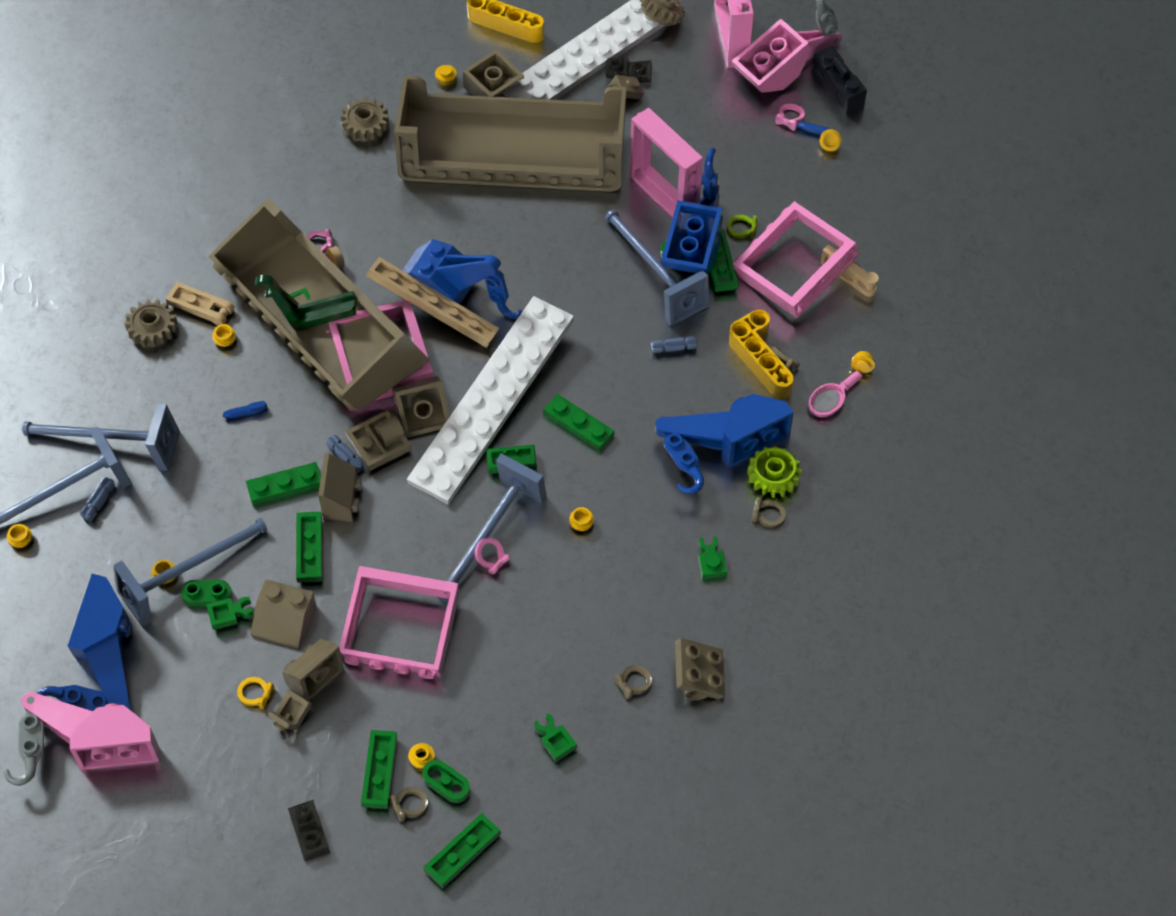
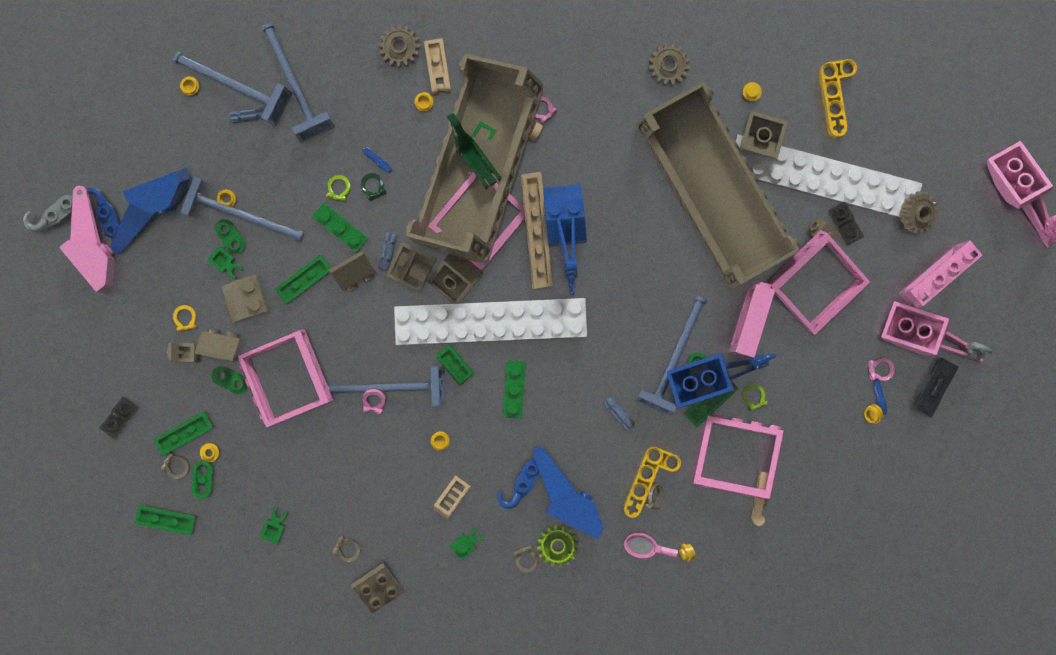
camera: 55 degrees right, 30 degrees up
none -> green plate [211,366,248,394]
none -> lime piece [326,175,350,202]
none -> dark green piece [360,173,386,201]
none -> tan slope [433,475,471,519]
none -> bright pink window [766,230,870,335]

